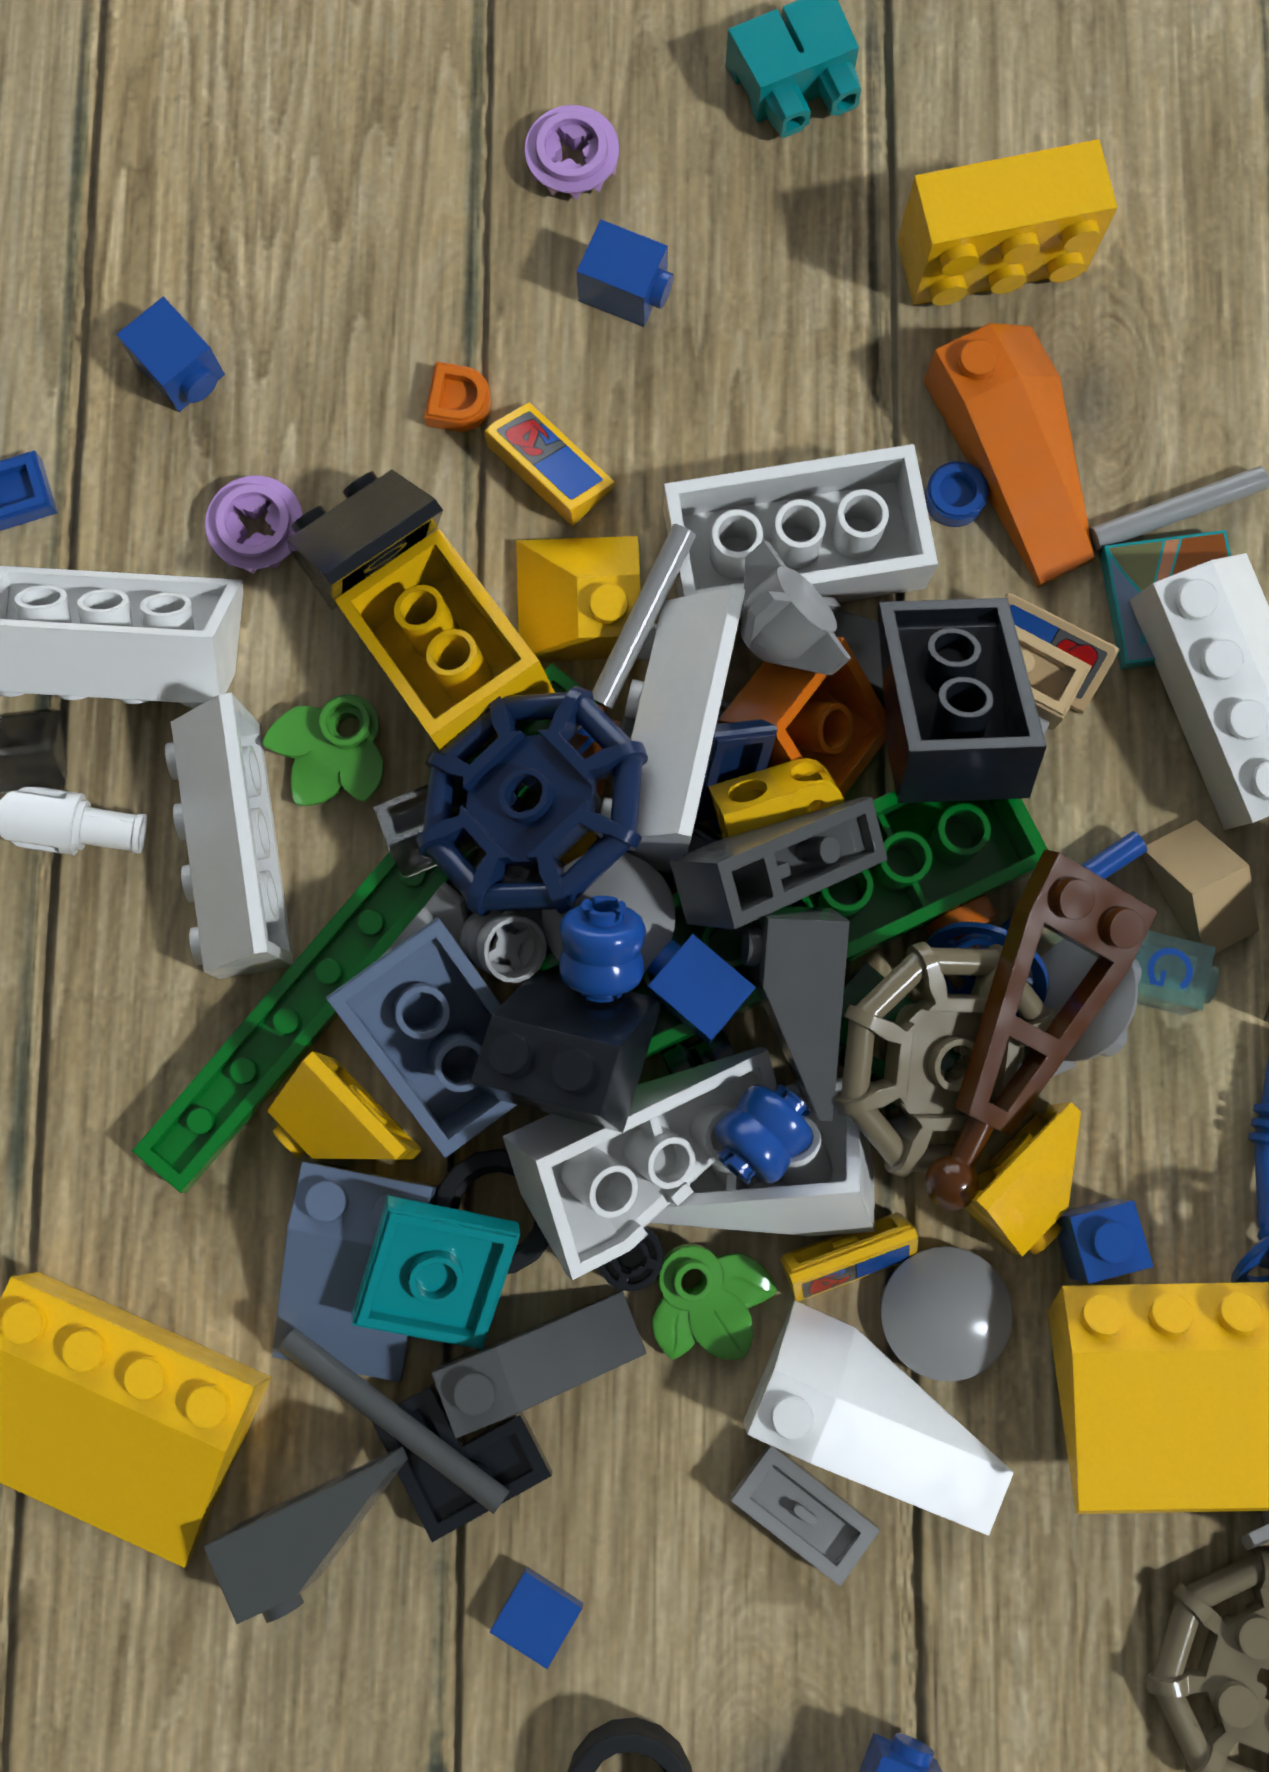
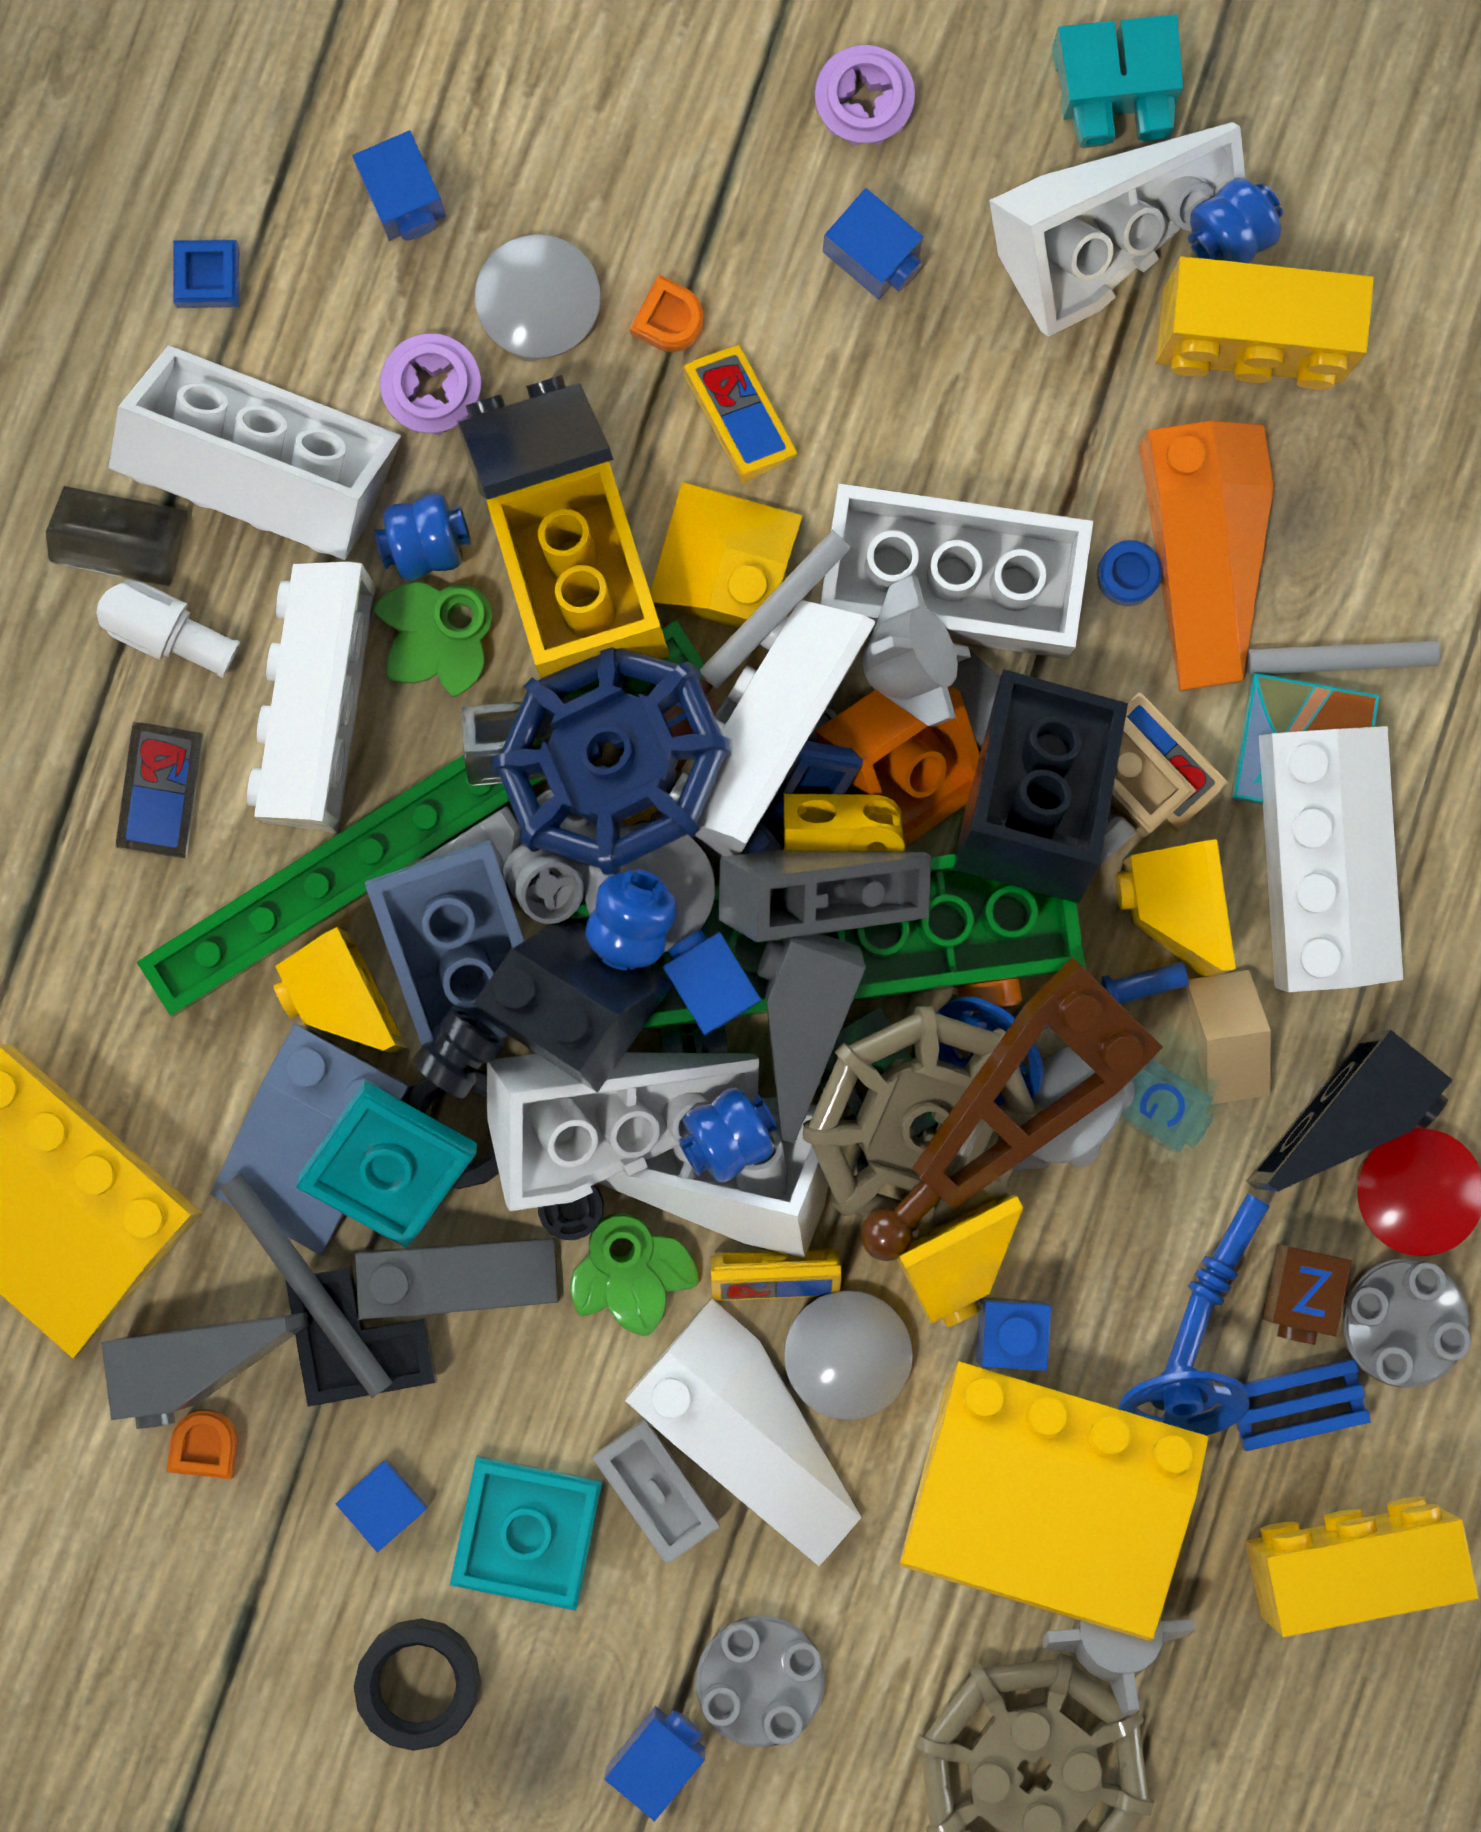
camera: 10 degrees right, 5 degrees up
none -> slope [116,721,204,859]
none -> orange tile [167,1409,238,1480]
none -> blue piece [374,493,472,581]
none -> black wheel [413,1006,504,1099]
none -> teal tile [450,1455,603,1611]
none -> light grey dish [475,234,601,362]
none -> light grey dish [696,1616,825,1747]
none -> white wedge [989,122,1246,337]
none -> yellow slope [1115,839,1236,977]
none -> blue piece [1188,178,1283,263]

